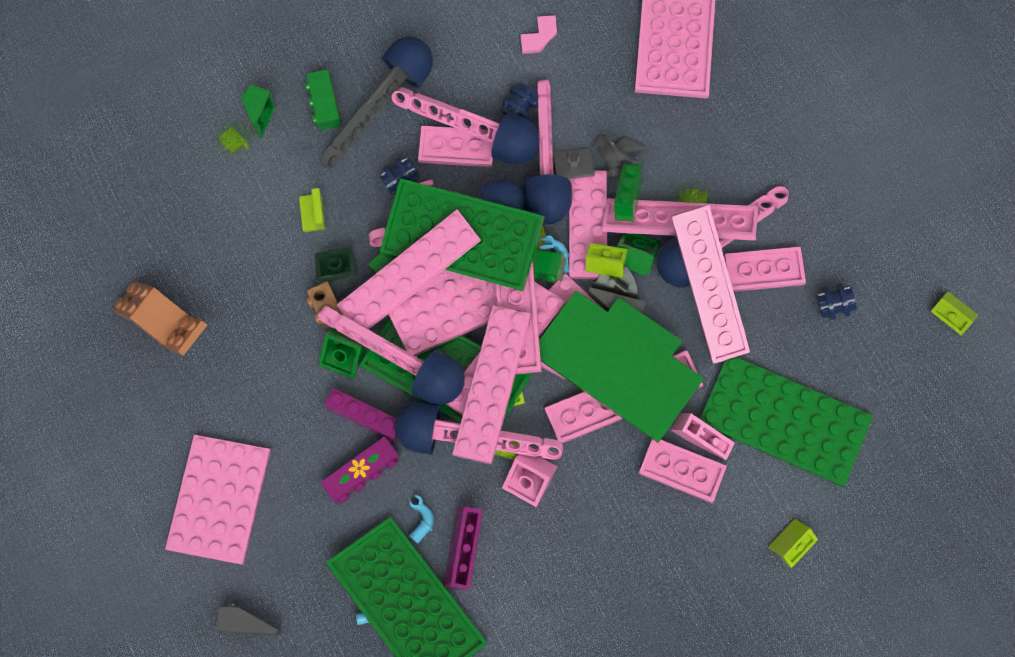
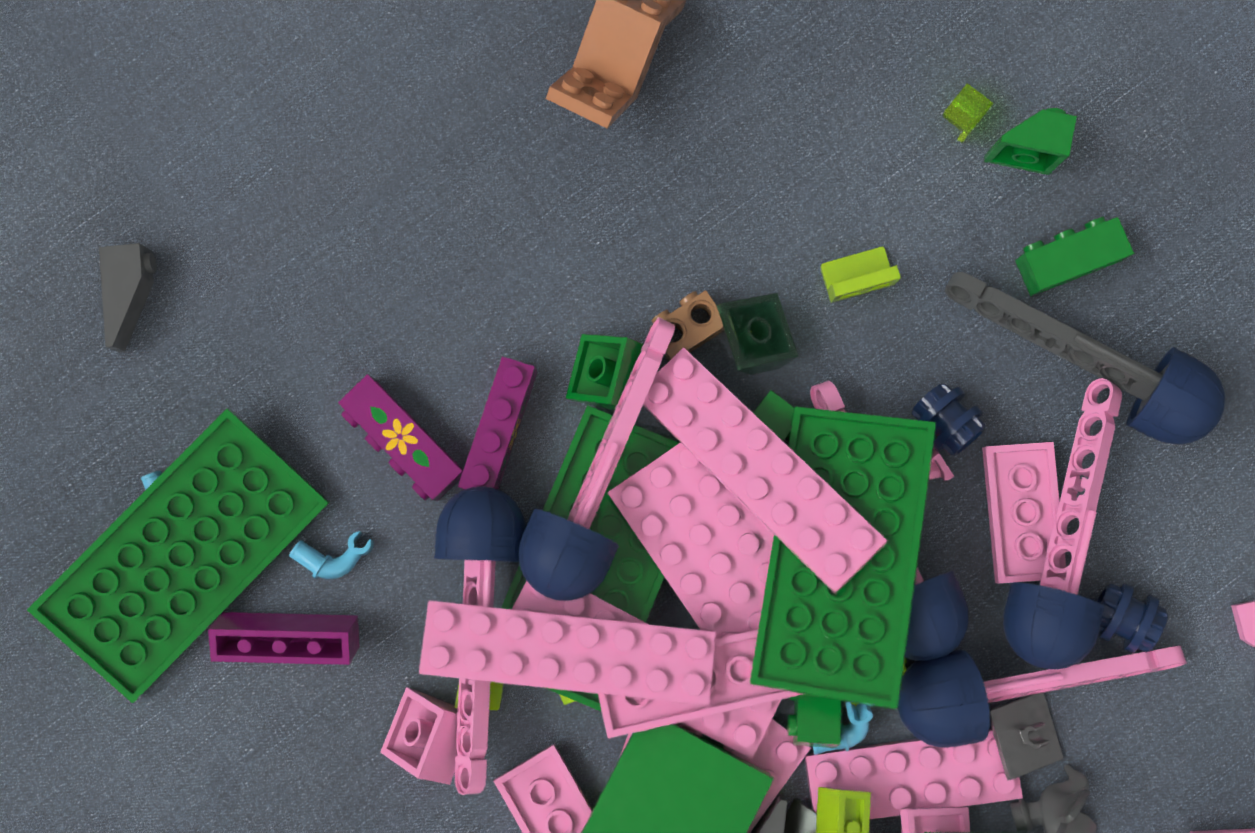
camera: 80 degrees right, 10 degrees up
bright pink plate [165,435,271,565] -> none

